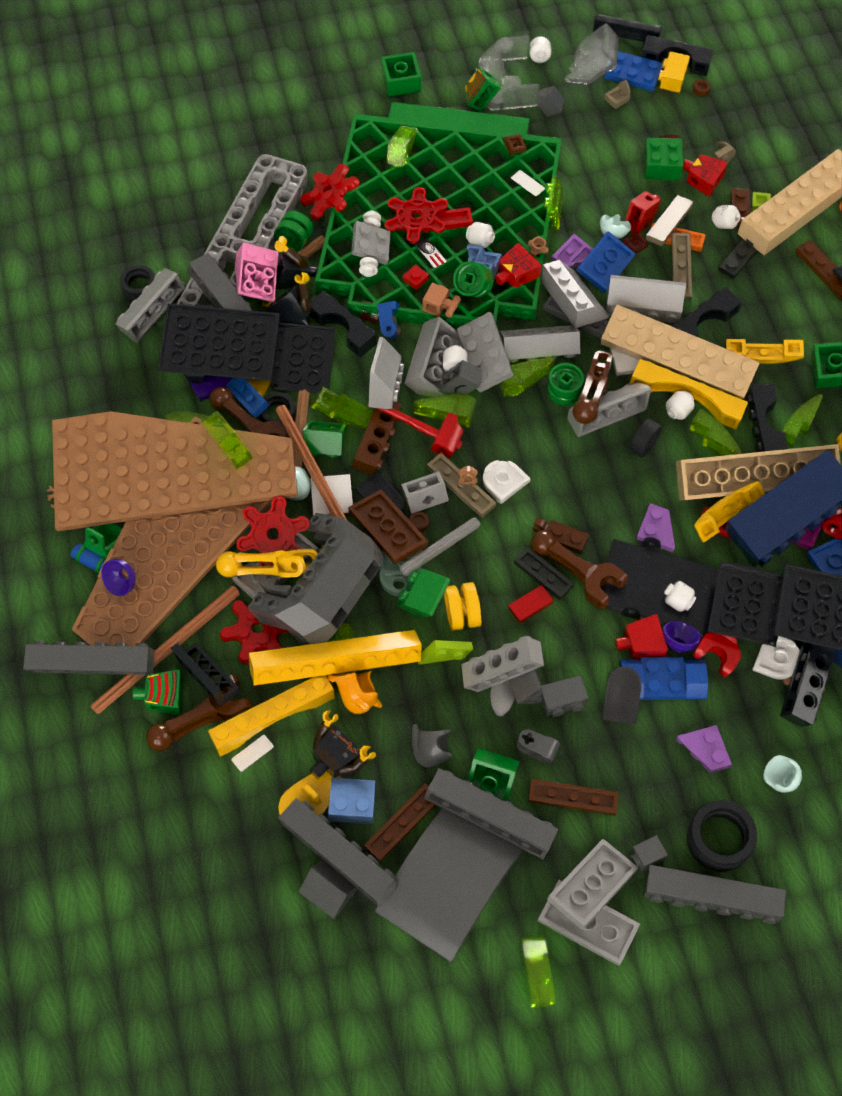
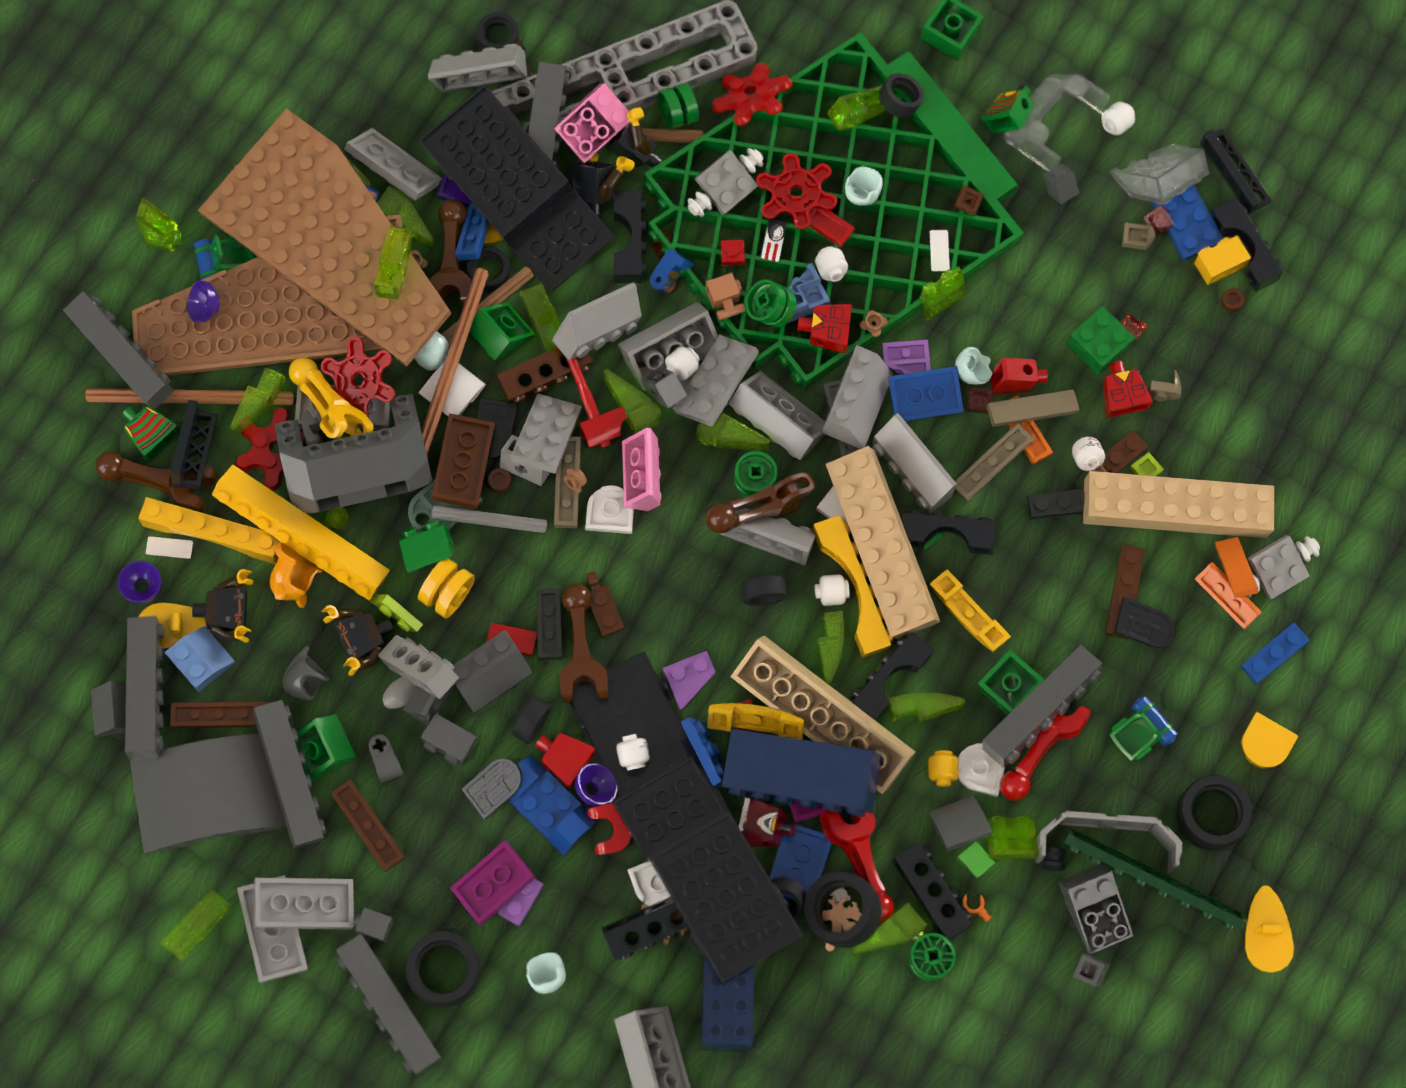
camera: 40 degrees right, 10 degrees up
none -> dark purple piece [118,561,162,604]
none -> clear neon green slope [136,198,181,252]
none -> clear neon green slope [230,368,286,434]
none -> torso [321,605,394,676]
none -> light grey plate [344,128,443,200]
none -> magenta plate [450,840,537,926]
none -> dark grey slope [453,630,533,714]
none -> light grey plate [510,394,582,474]
none -> black tyre [512,696,551,744]
none -> bright pink slope [622,428,661,511]
none -> blue plate [681,717,725,788]
none -> torso [738,797,796,848]
none -> light aqua hair [845,167,883,206]
none -> black tyre [879,73,924,118]
none -> clear red tile [1143,205,1175,237]

